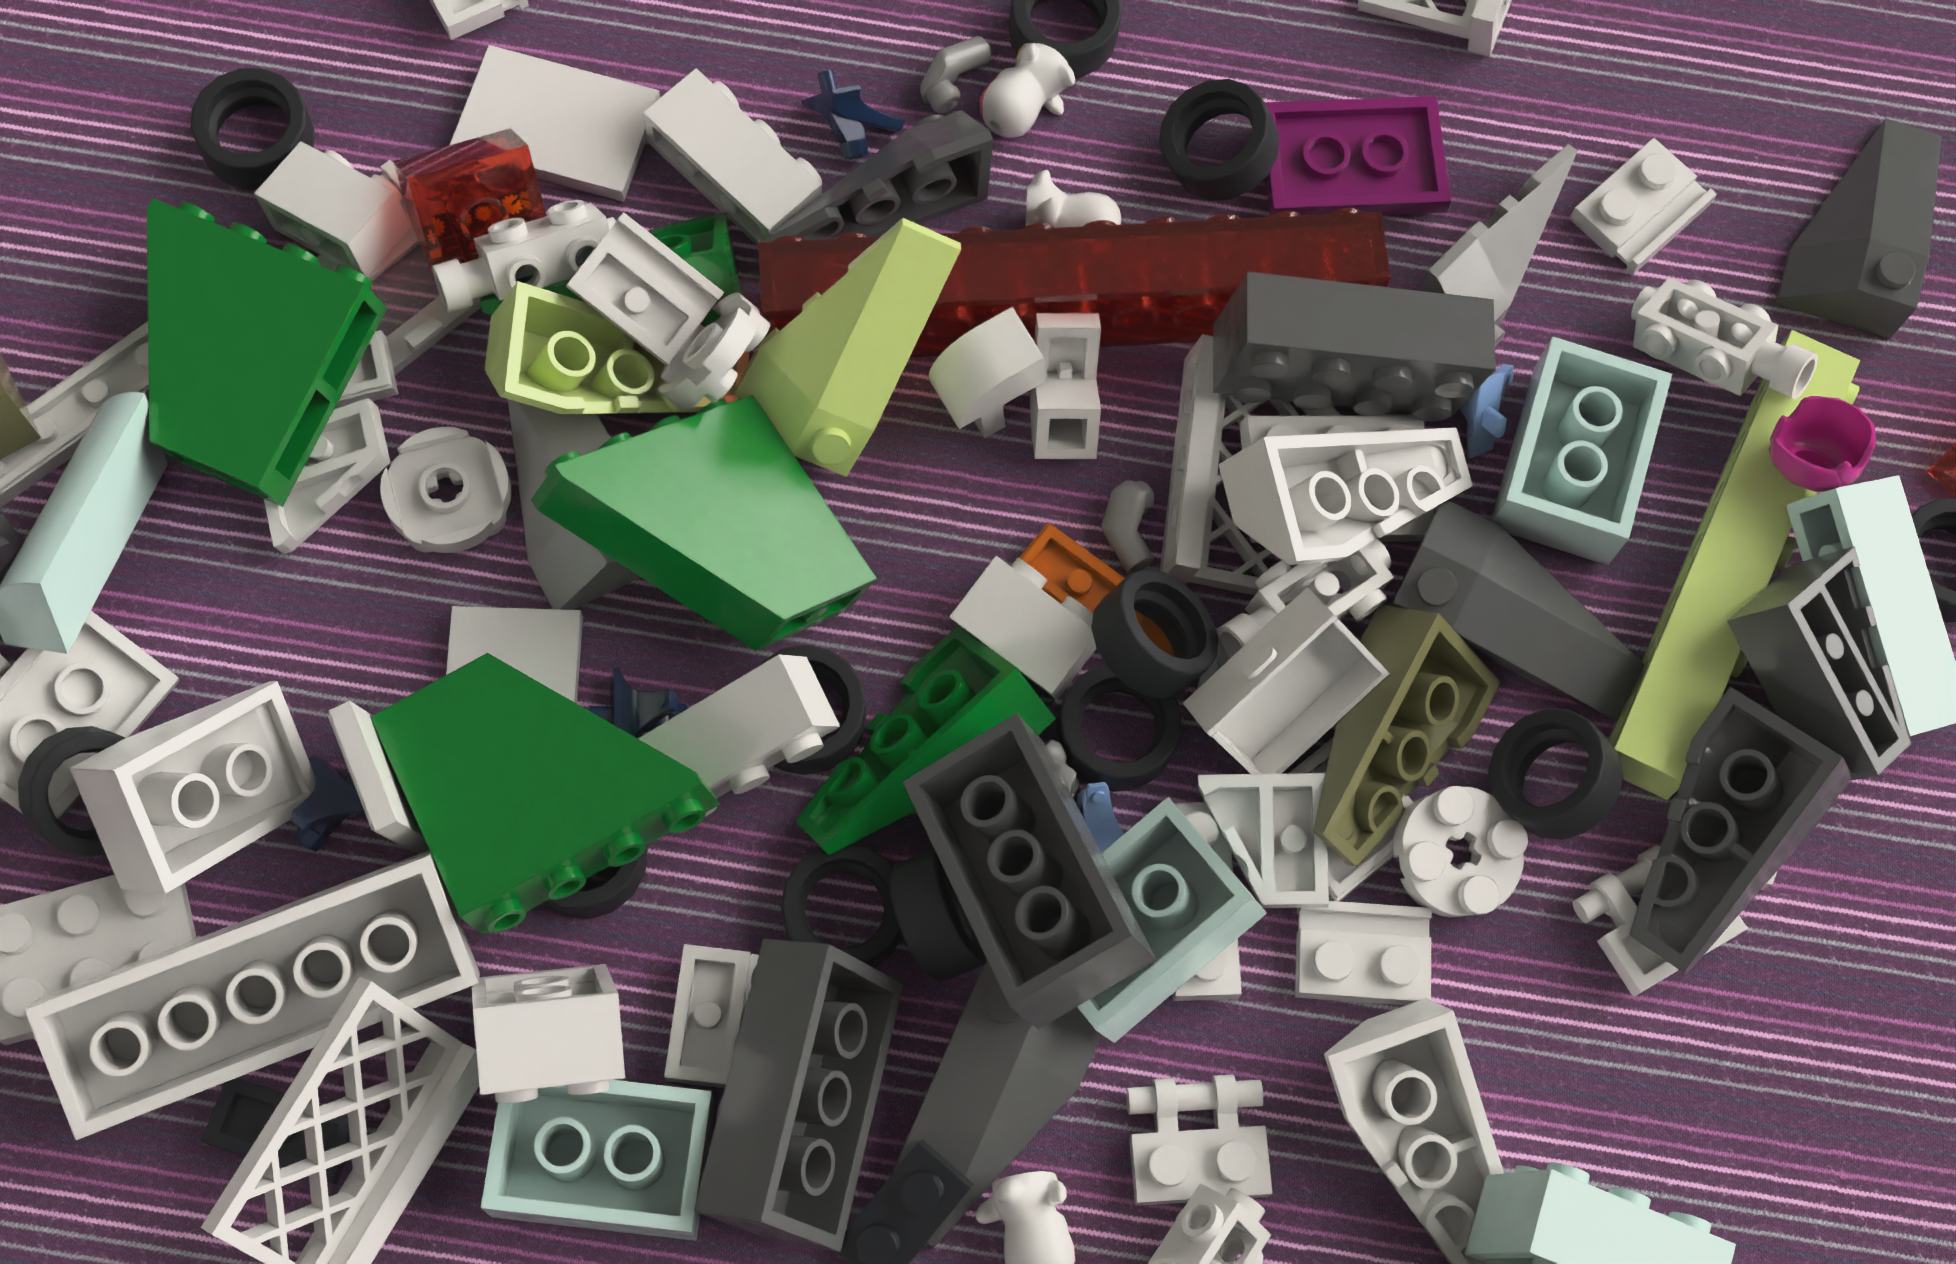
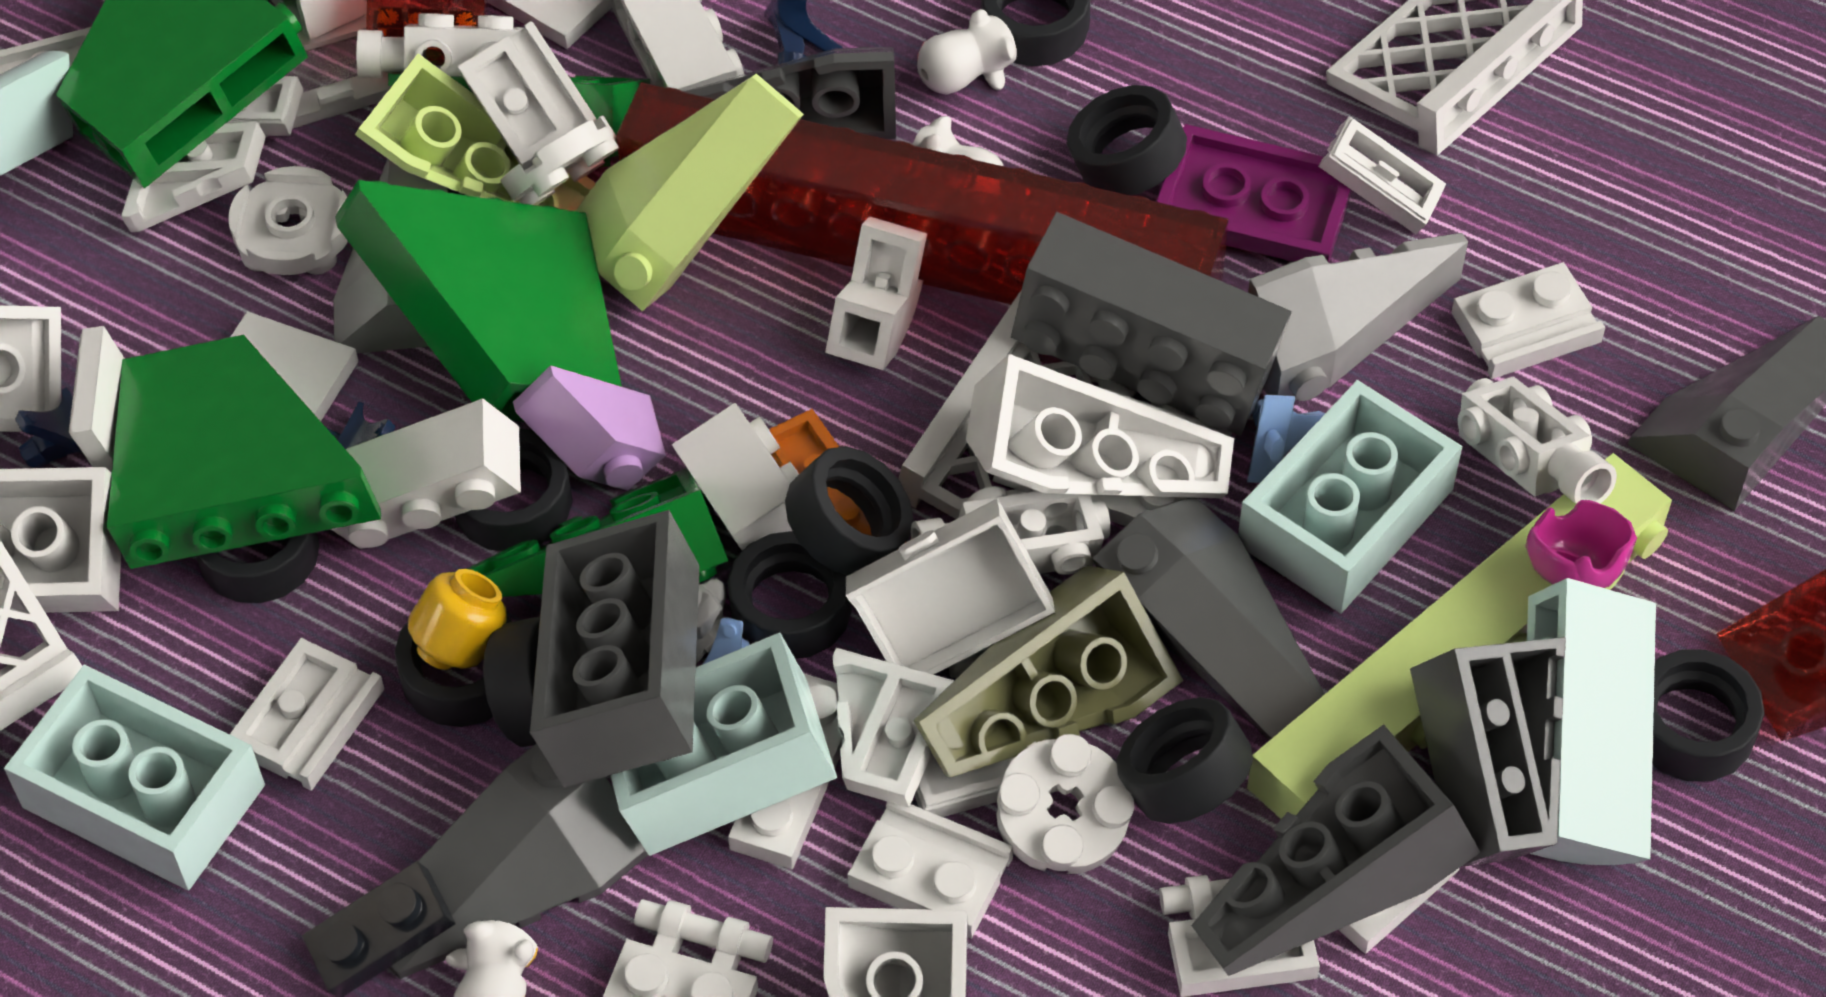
camera: 30 degrees right, 15 degrees down
white slope [472,964,625,1103] -> none
dark grey brick [694,939,904,1252] -> none
light grey arm [920,36,991,113] -> none
white brick [928,307,1046,438] -> none
light grey arm [1101,480,1155,574] -> none
none -> yellow head [408,569,507,670]
none -> lavender slope [513,365,666,491]
none -> white tile [1318,116,1446,234]

